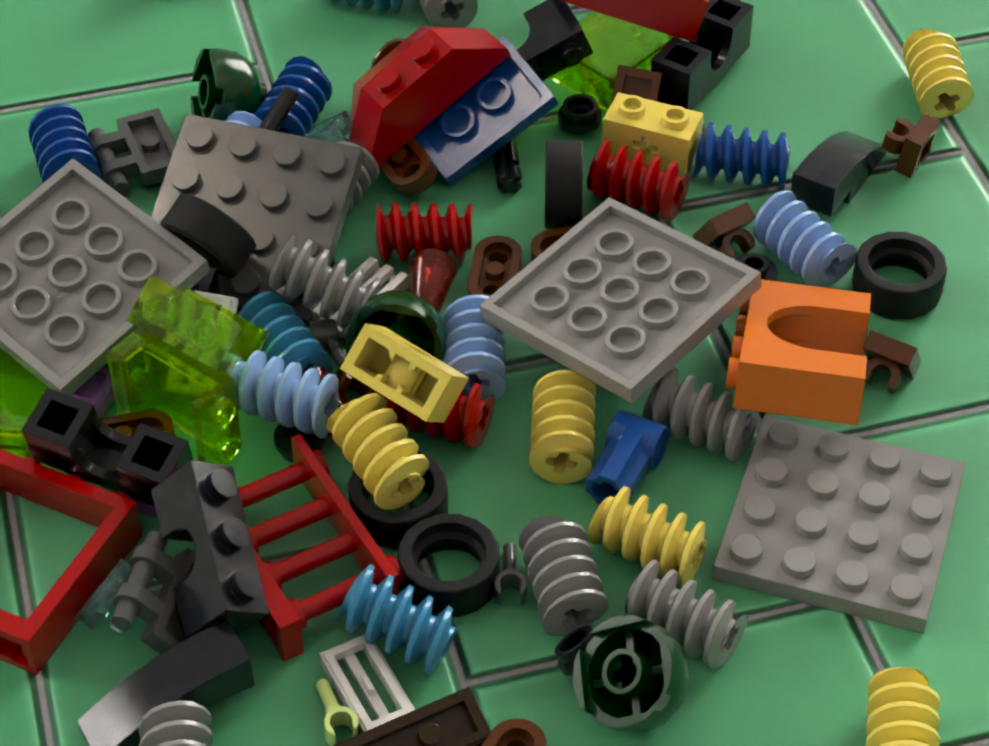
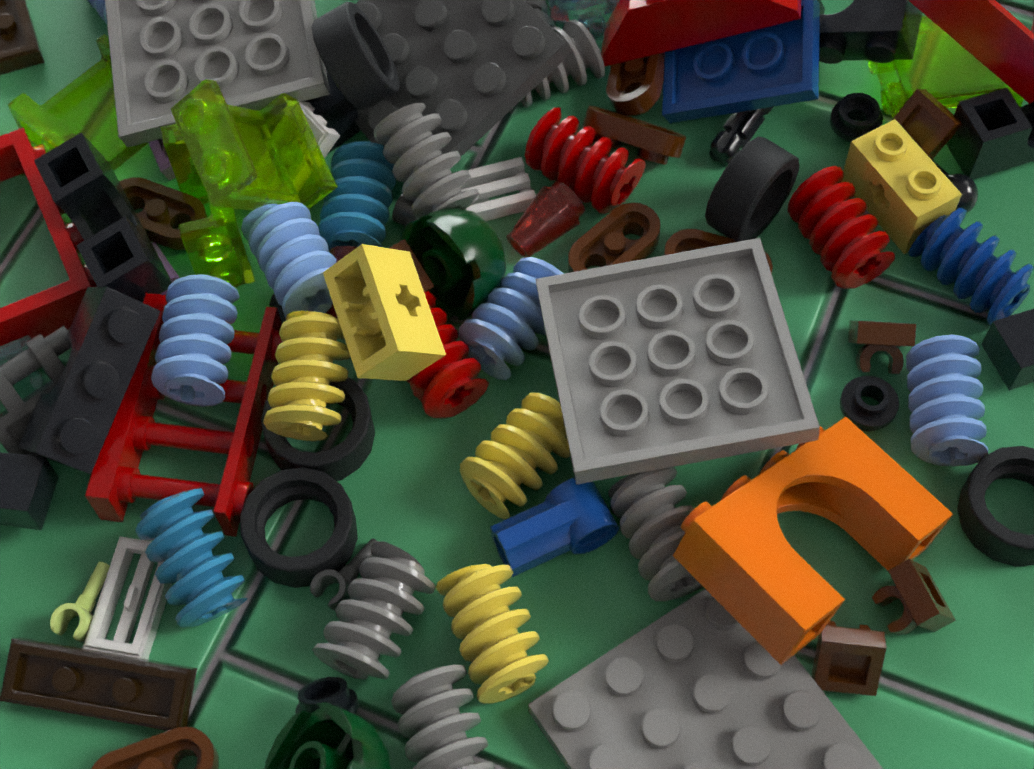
camera: 40 degrees right, 15 degrees up
none -> light blue piece [151,274,240,407]
none -> reddish brown plate [582,106,687,165]
none -> reddish brown tile [812,621,887,696]

